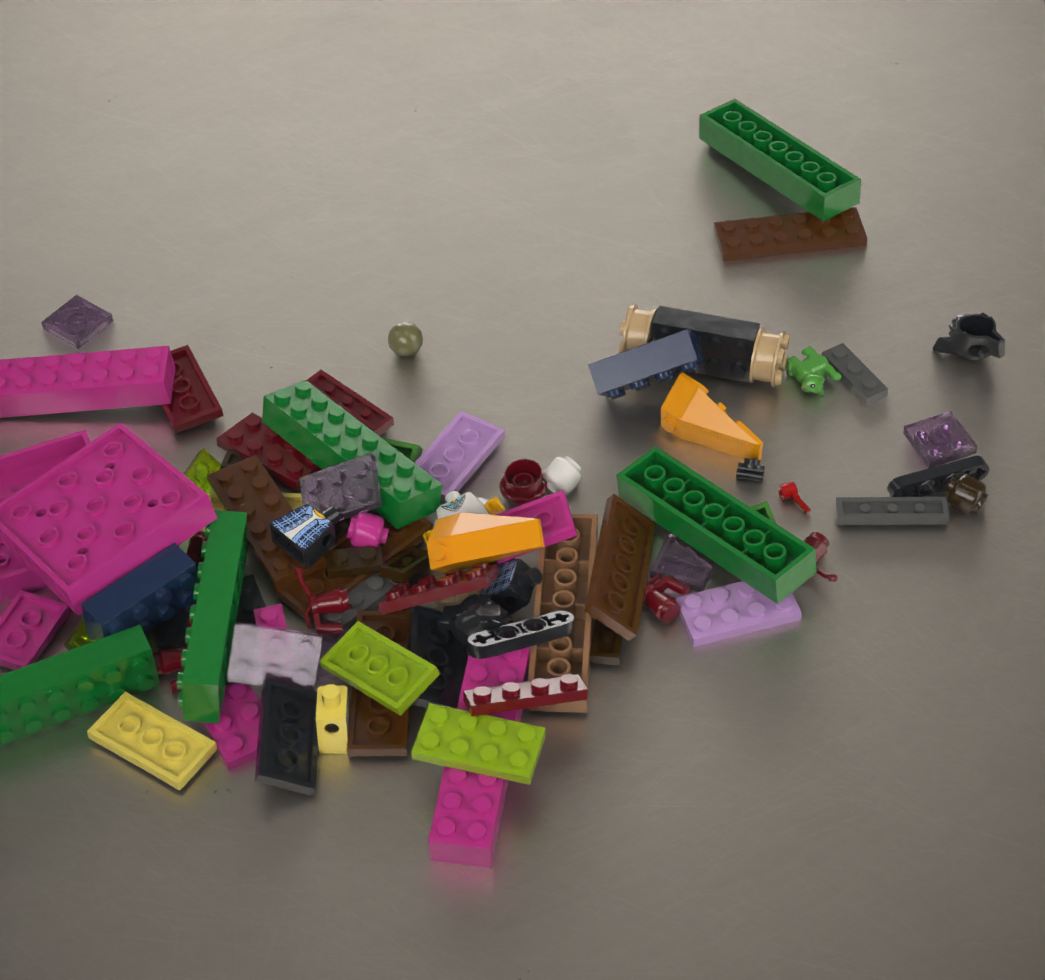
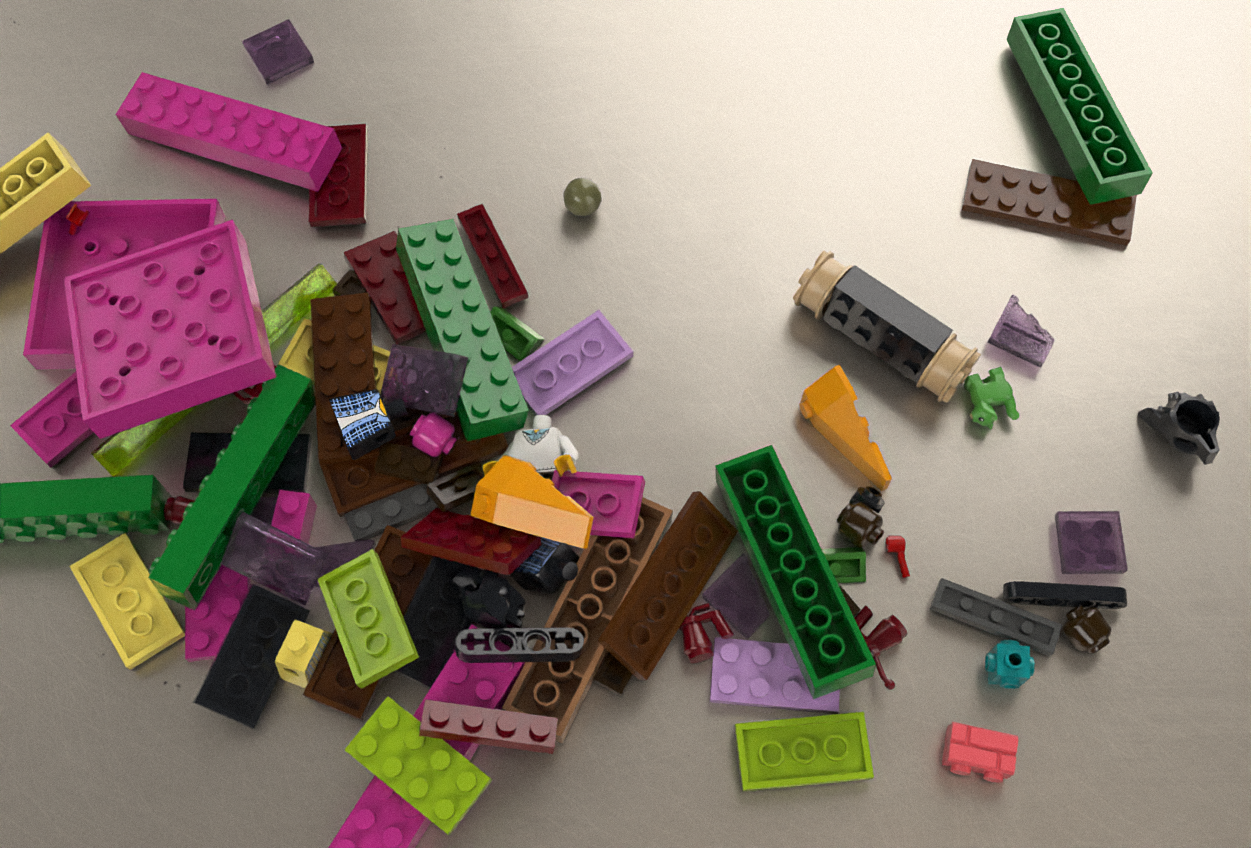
camera: 20 degrees right, 20 degrees up
dark blue brick [81,543,198,642] -> none
dark red piece [295,567,351,634] -> none
dark red piece [499,459,548,506] -> none
white head [542,456,582,496] -> none
brick [588,329,705,400] -> none
dark grey plate [822,343,888,406] -> none
none -> lime plate [734,712,874,792]
none -> dark brown head [837,502,884,548]
none -> coral brick [942,722,1018,783]
none -> teal brick [985,640,1035,689]
none -> clear purple wing [987,294,1055,368]

